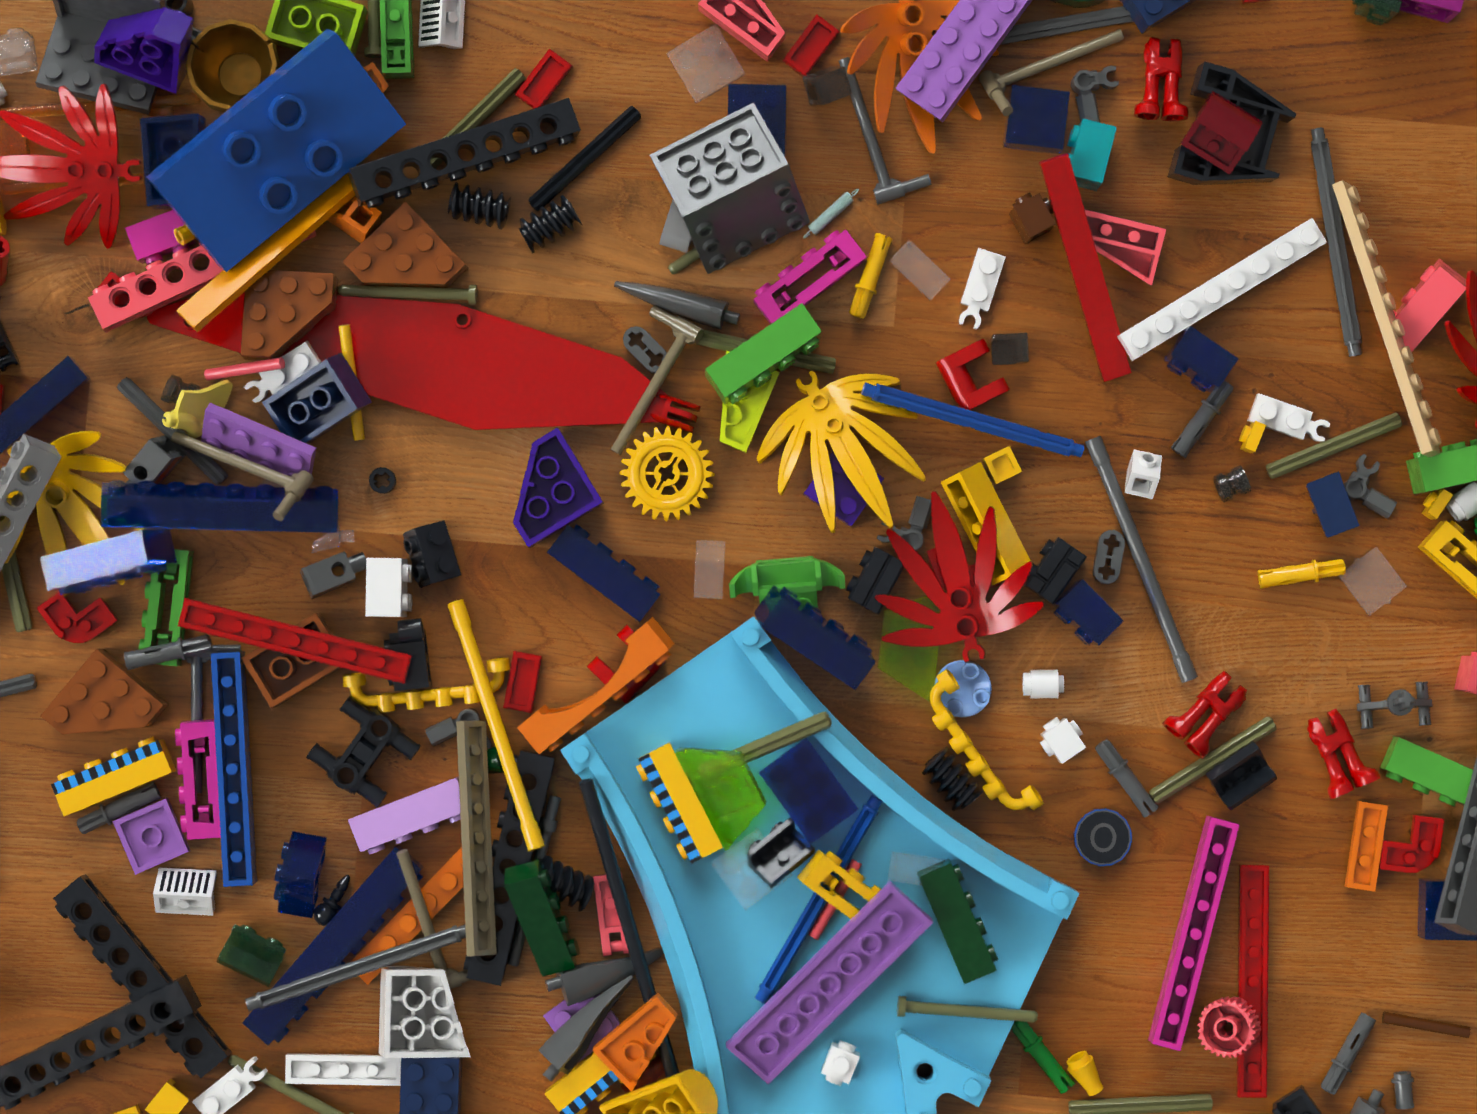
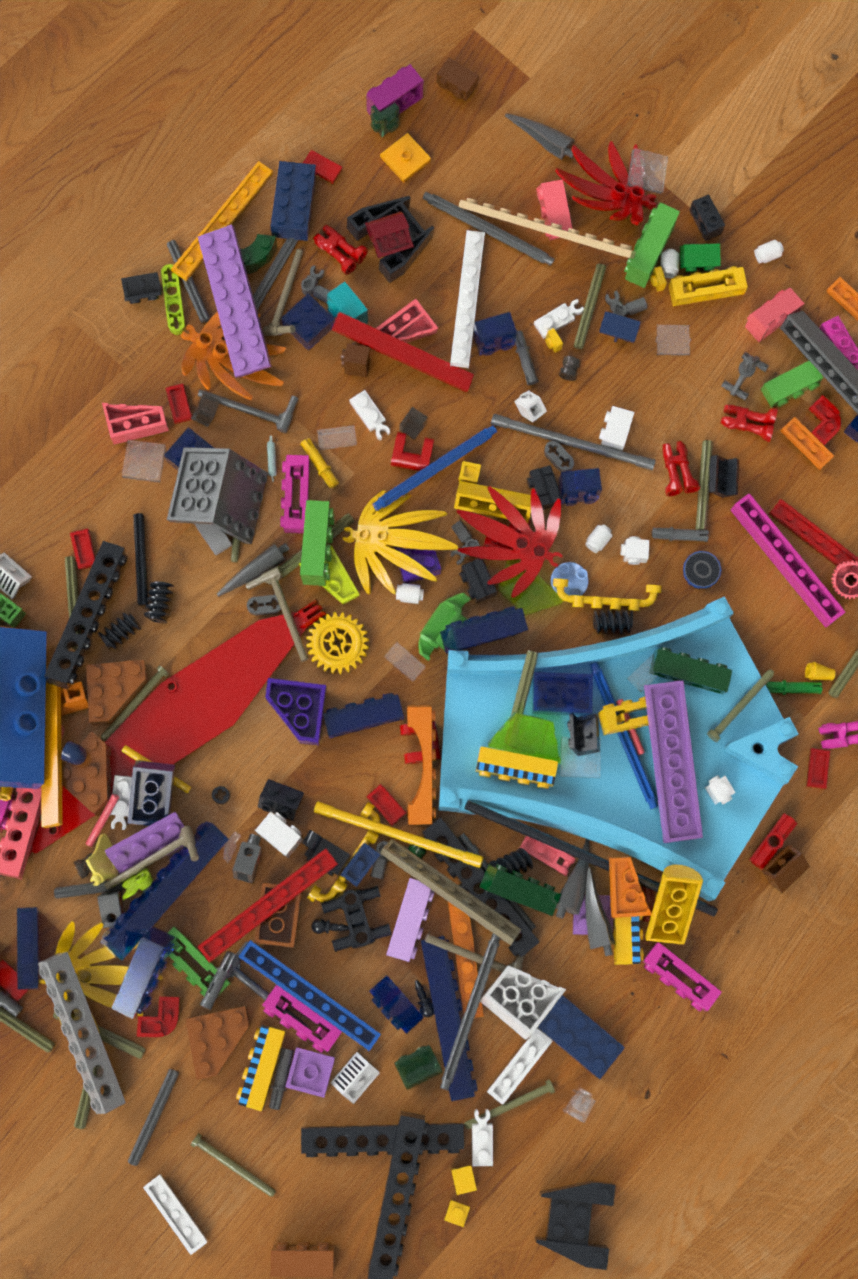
camera: 60 degrees left, 10 degrees down
yellow axle [1258,559,1346,589] -> none
none -> dark blue piece [61,741,87,765]
none -> lime plate [122,868,153,900]
none -> black bar [311,918,349,934]
none -> dark blue panel [340,843,380,887]
none -> light orange plate [380,133,431,183]
none -> white brick [396,583,424,604]
none -> white brick [599,406,634,451]

